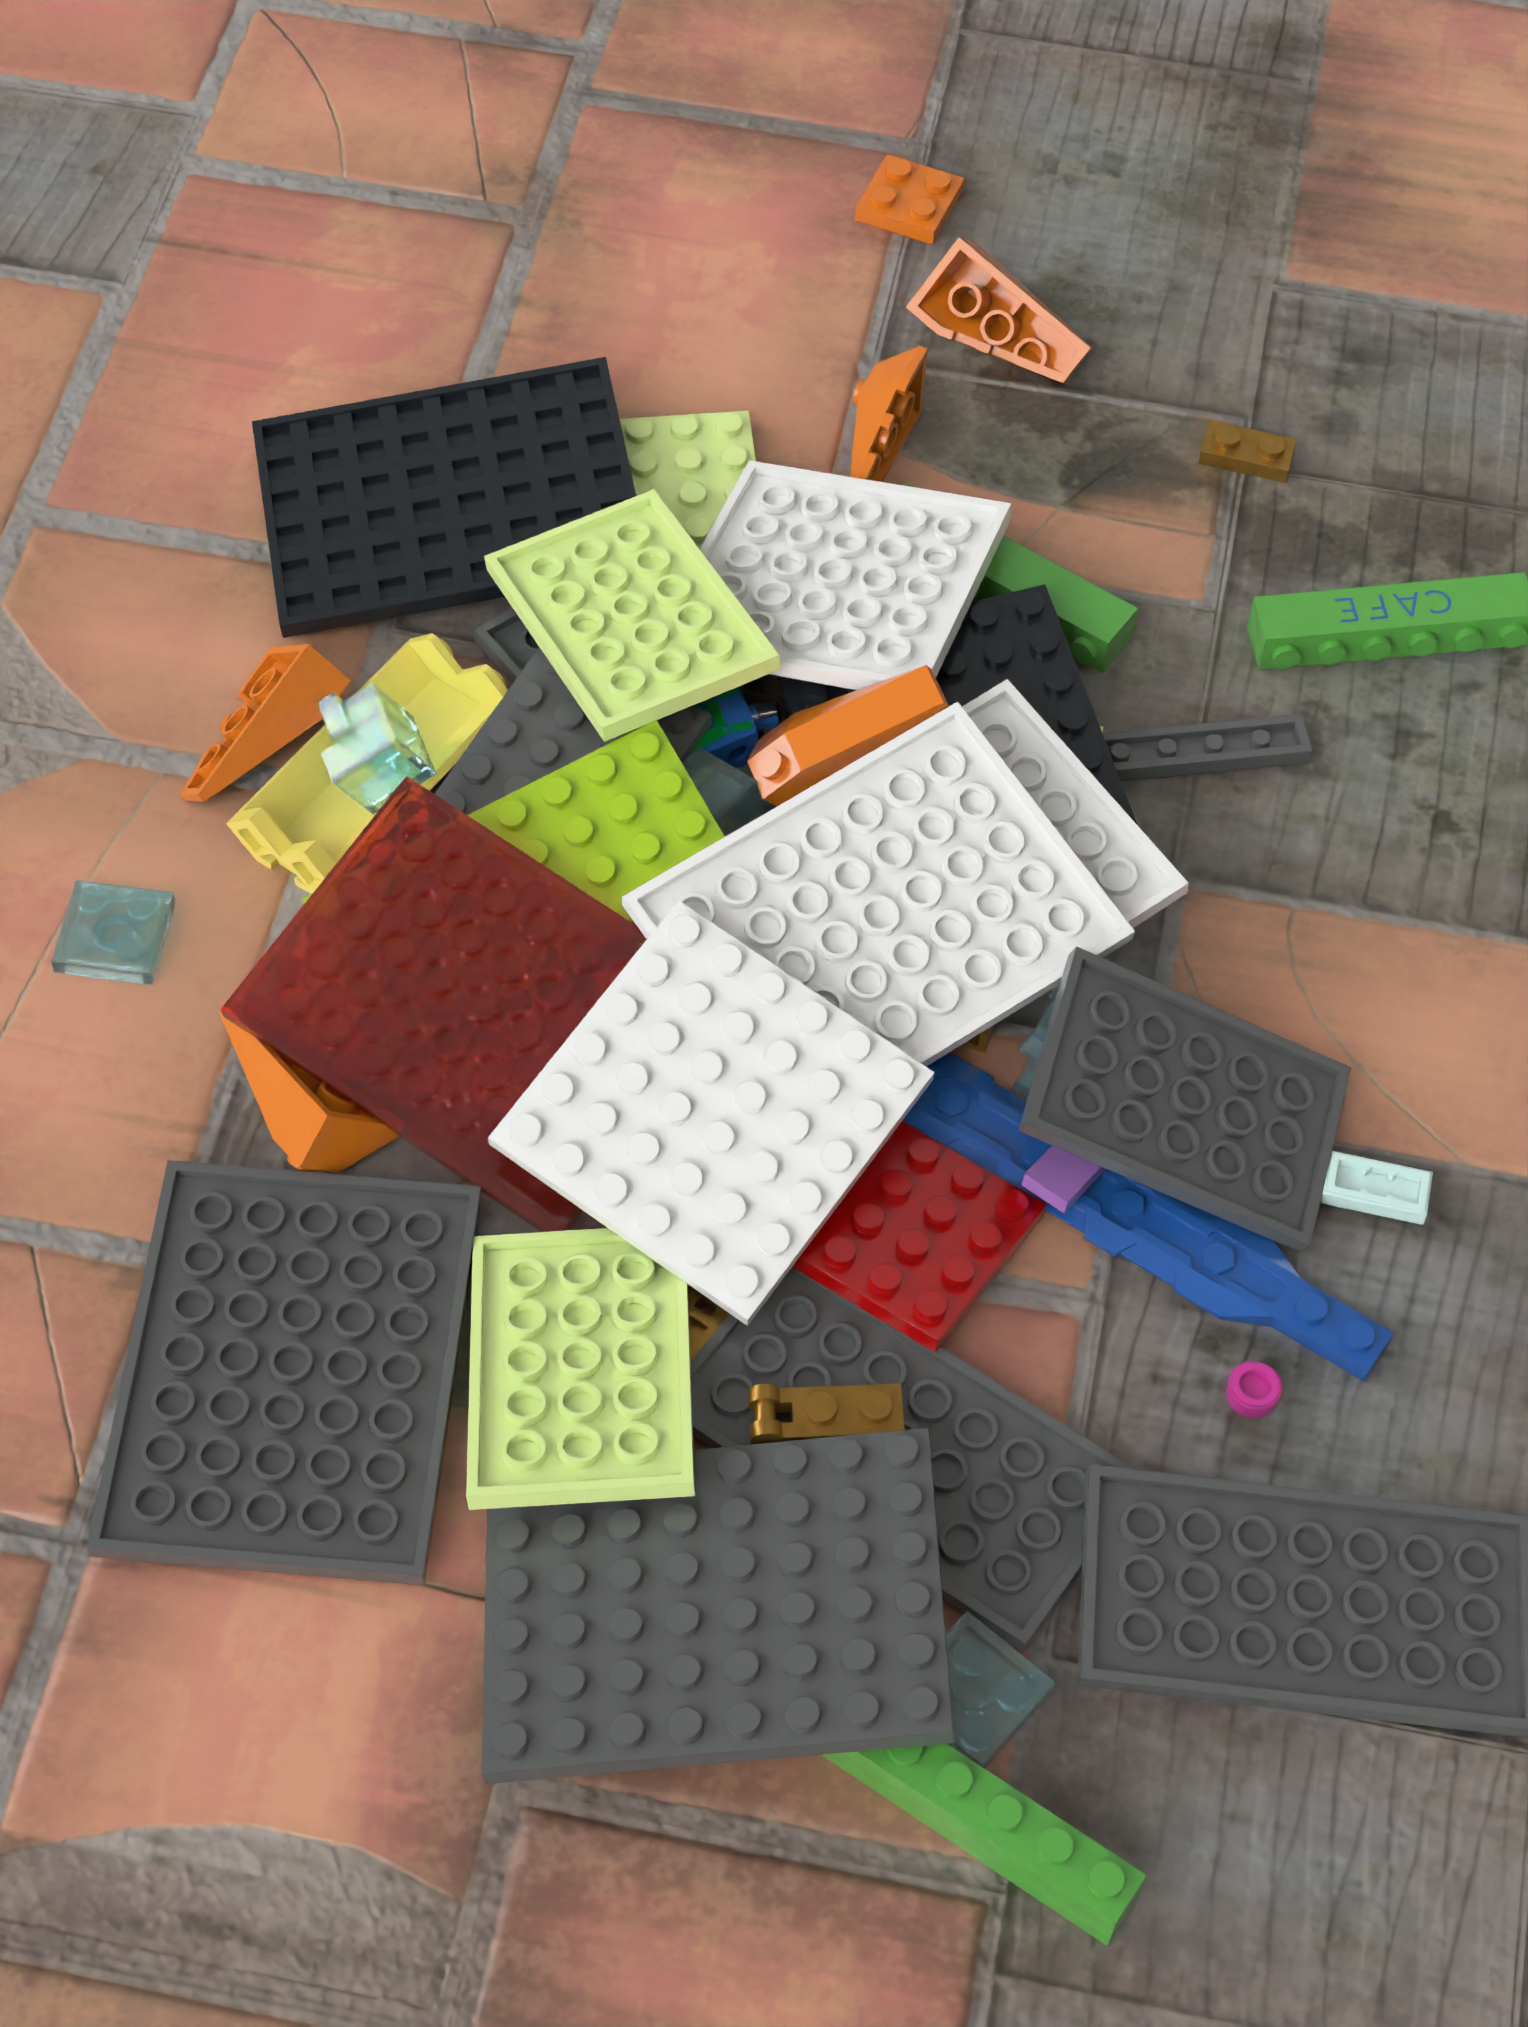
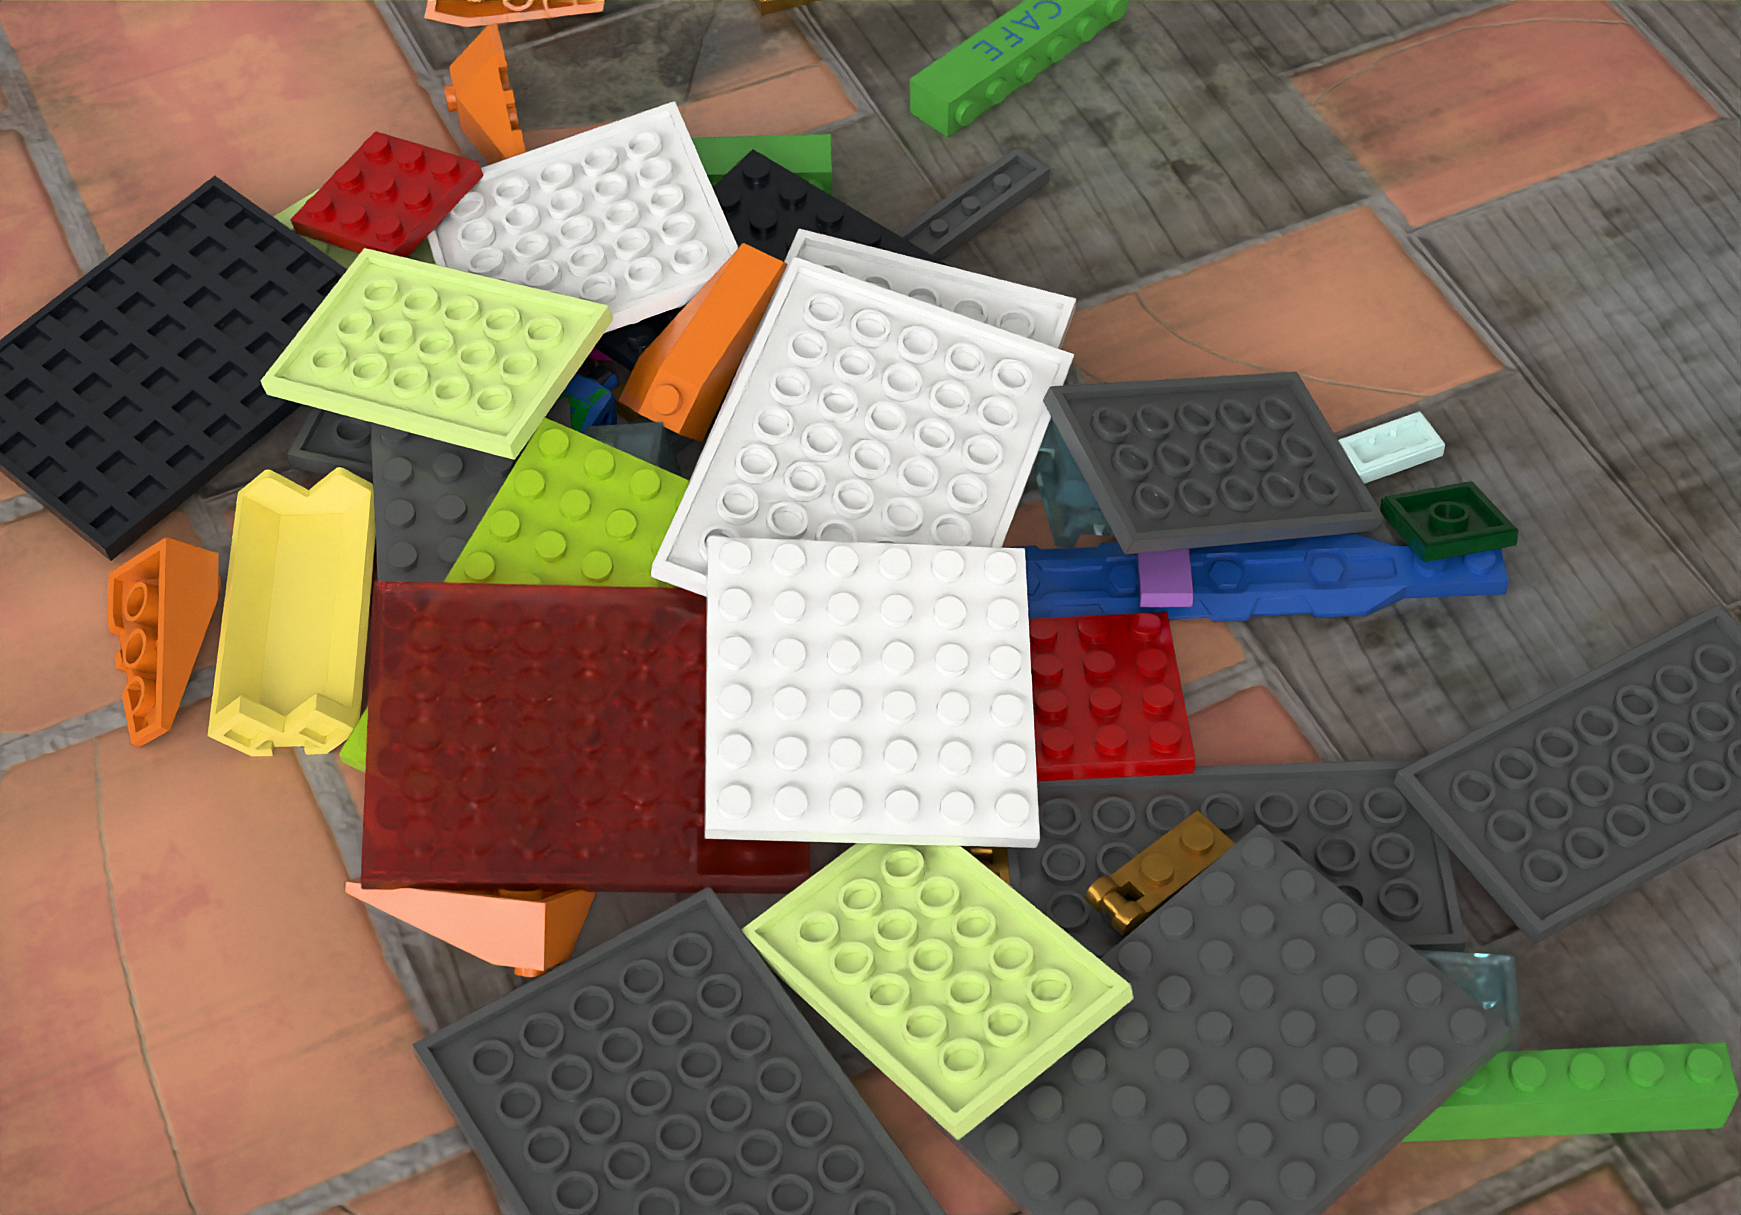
camera: 35 degrees left, 5 degrees down
clear light blue plate [51,880,176,985] -> none
clear light blue plate [317,683,437,815] -> none
dark pink tile [1226,1361,1282,1418] -> none
none -> red plate [290,131,484,258]
none -> dark green tile [1380,481,1519,562]

